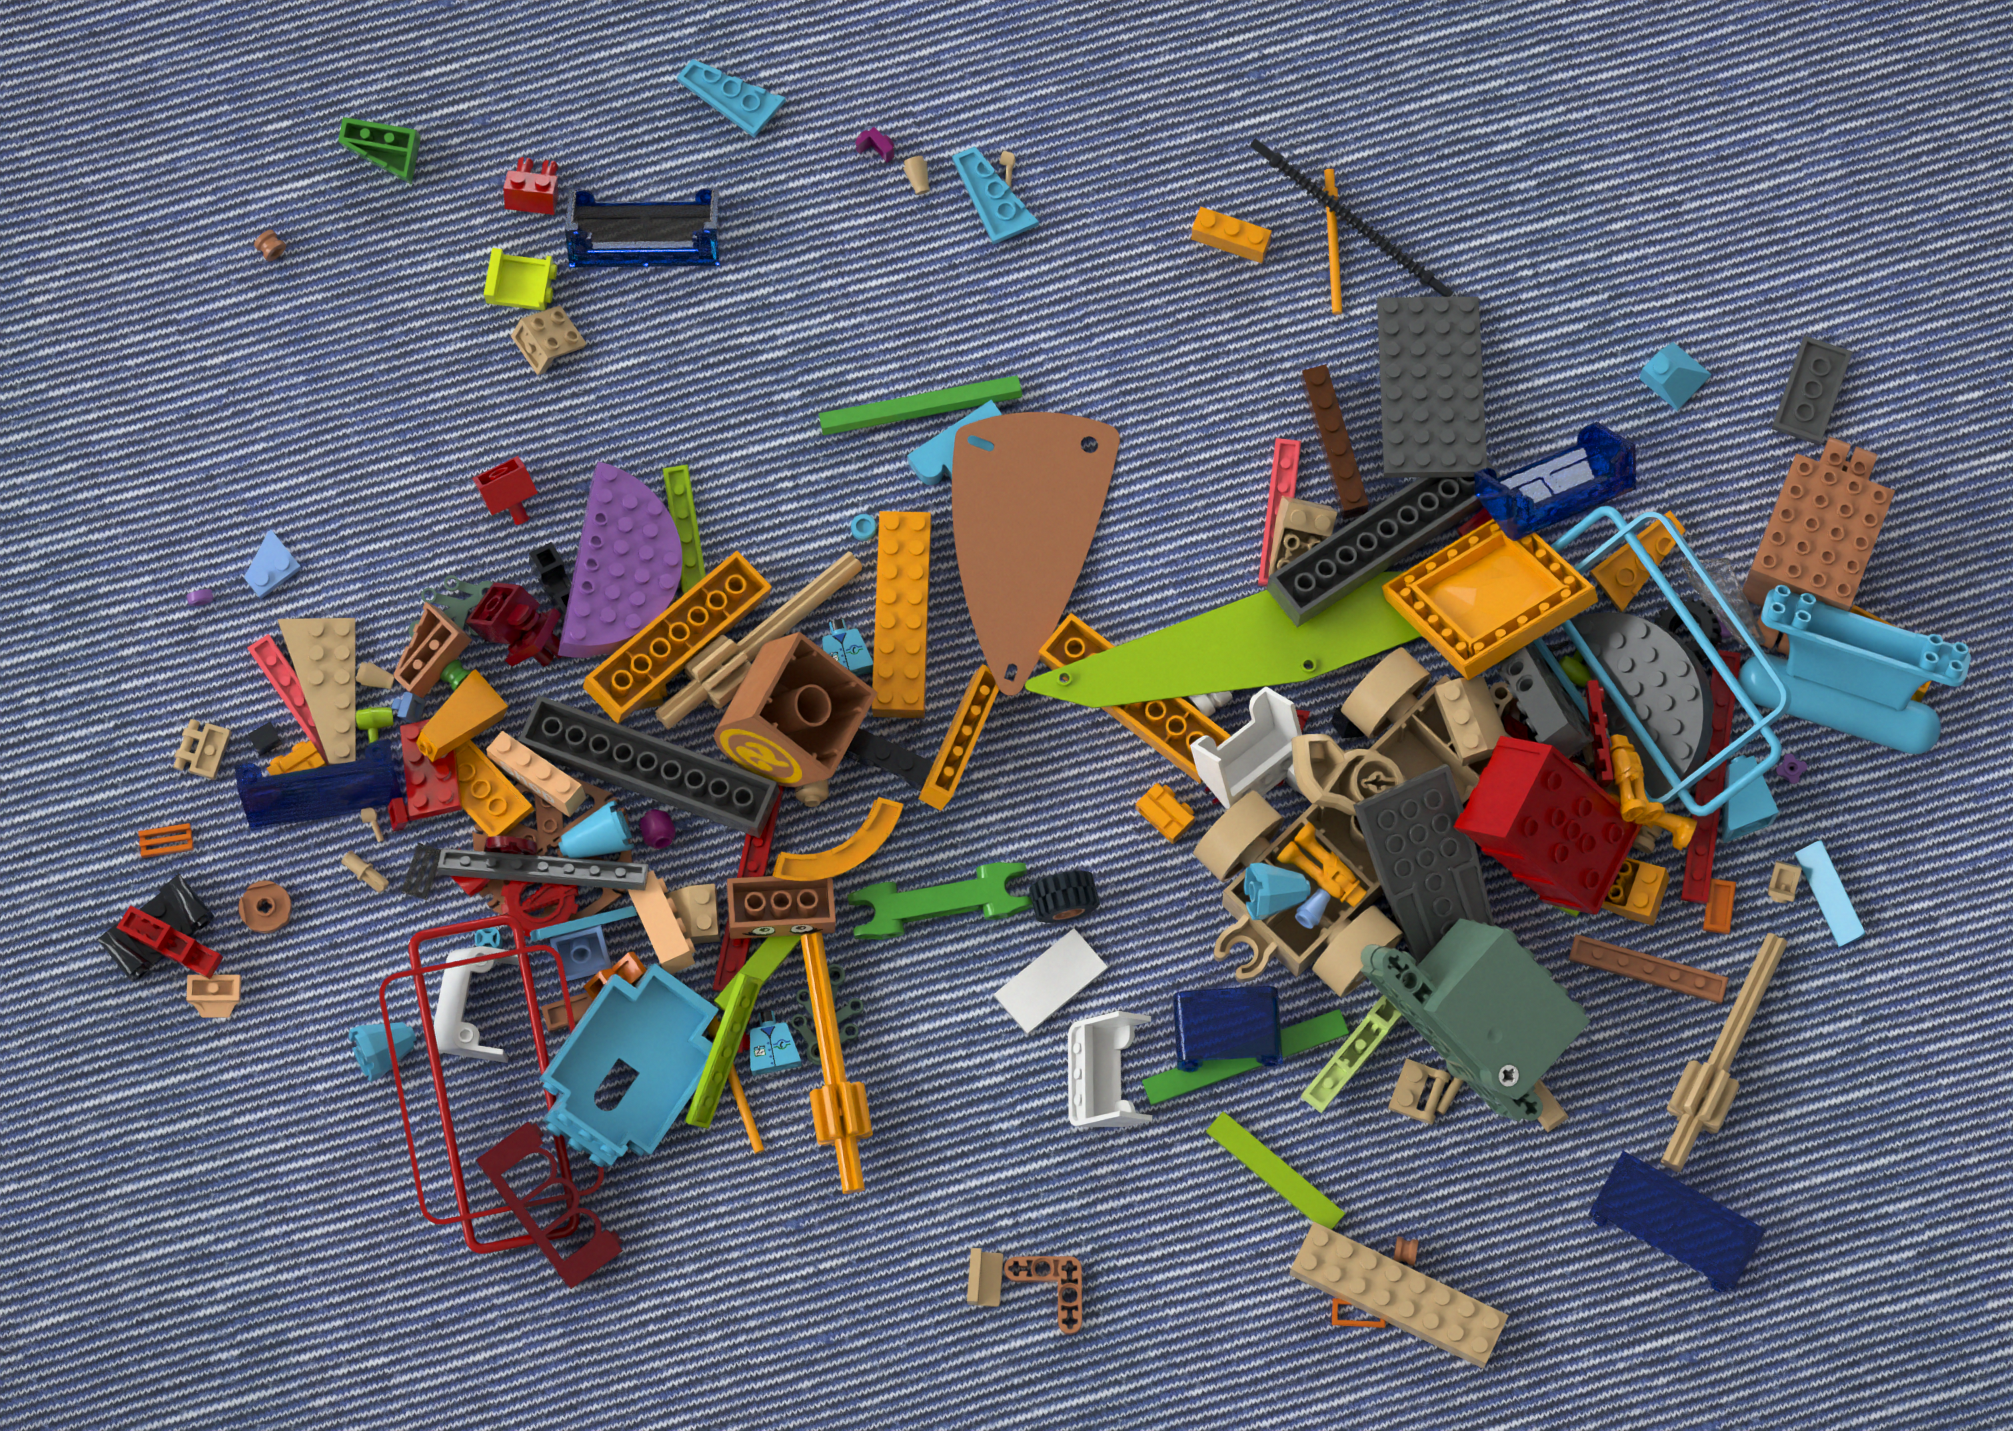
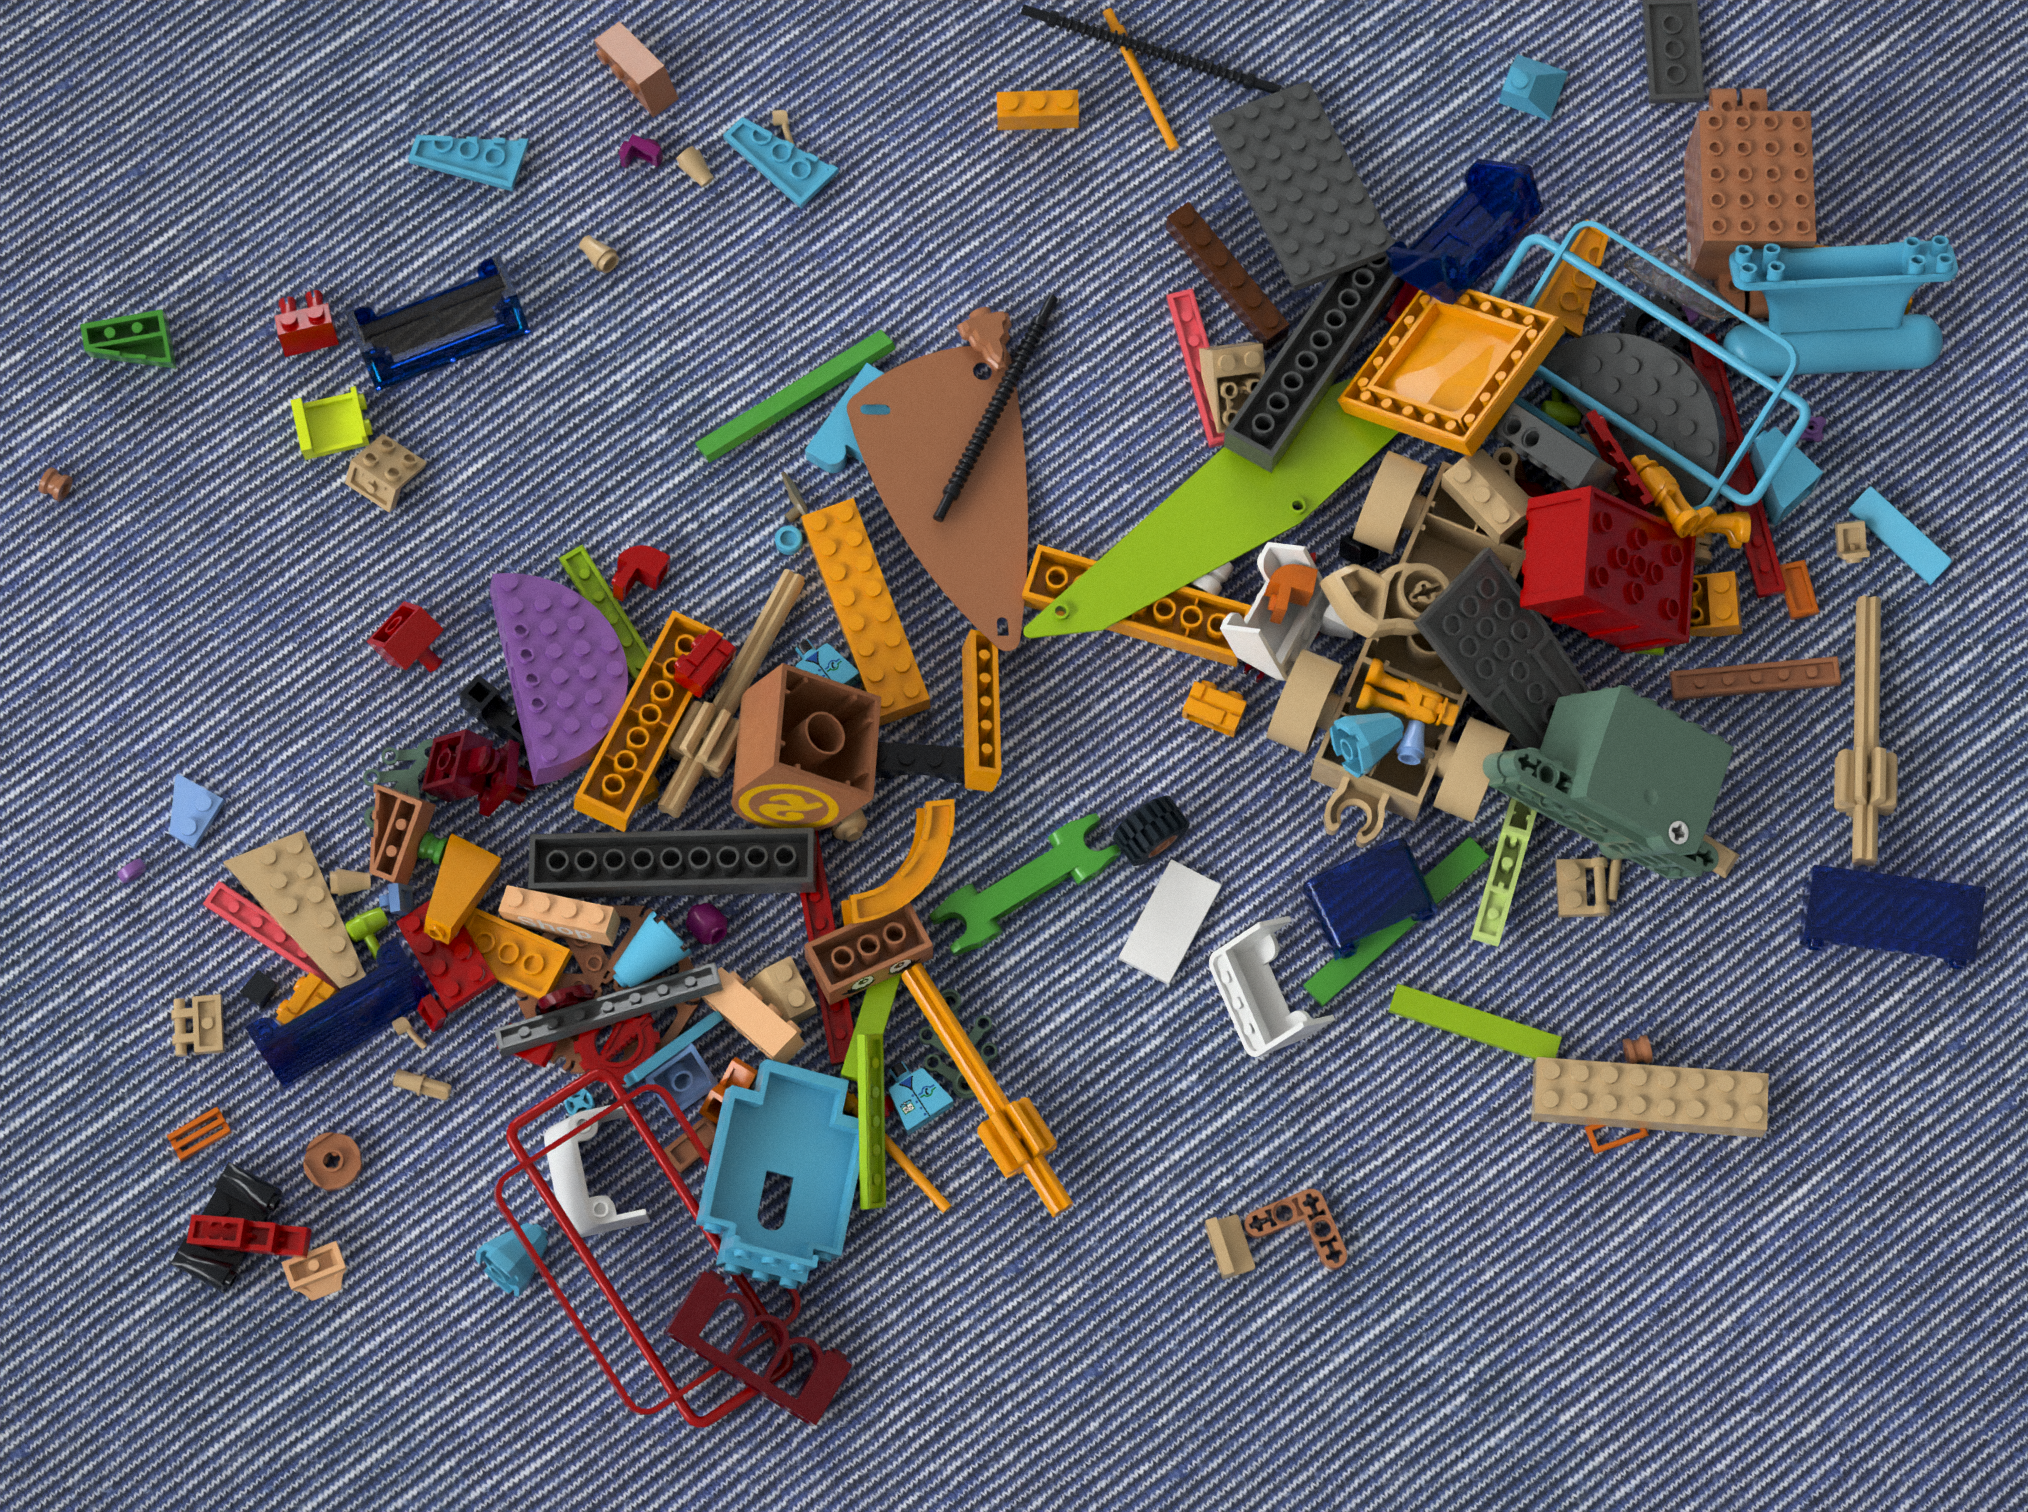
camera: 25 degrees left, 0 degrees up
clear smoke tile [401,843,441,900] -> none
none -> tan cone [579,235,619,273]
none -> nougat wedge [594,21,679,118]
none -> red brick [611,545,670,602]
none -> red brick [673,629,737,698]
none -> dark tan bar [781,472,807,523]
none -> black hose [933,294,1058,522]
none -> nougat rock [957,307,1012,372]
none -> orange brick [1264,564,1318,625]

